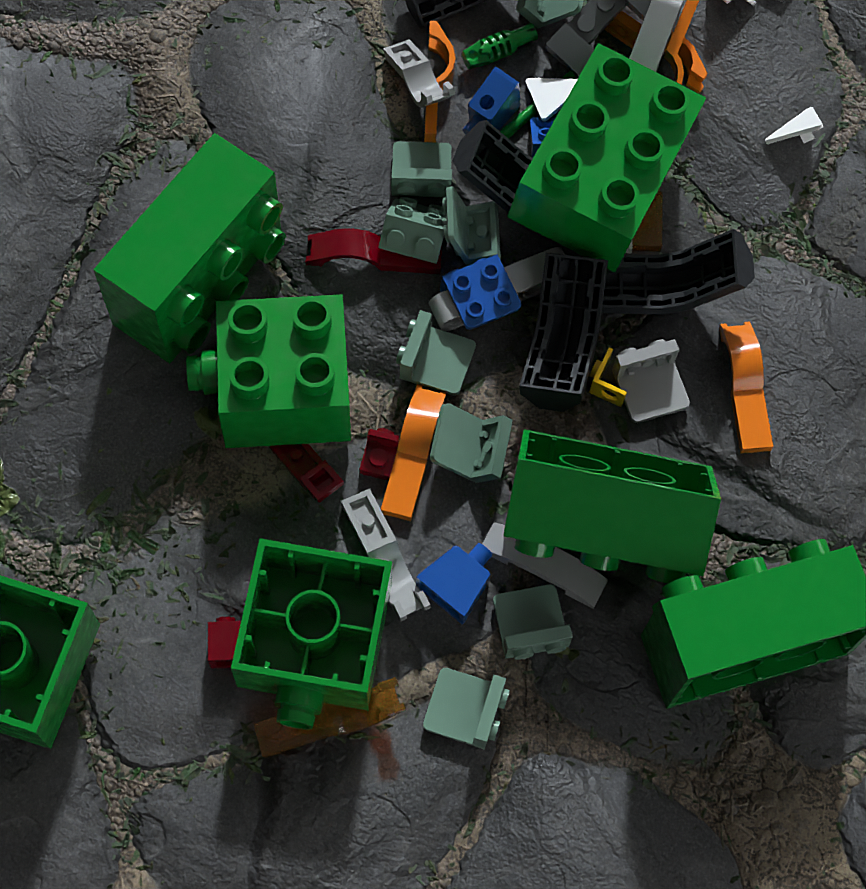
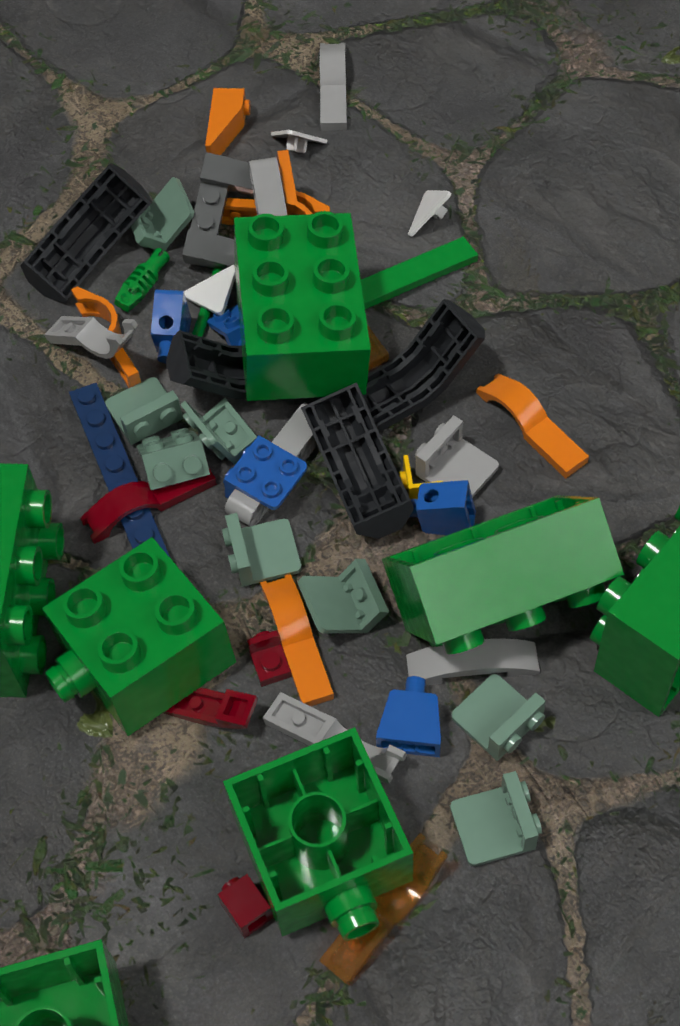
camera: 25 degrees left, 10 degrees down
none -> dark blue plate [69,383,170,557]
none -> green tile [361,236,478,309]
none -> blue torso [410,480,476,536]

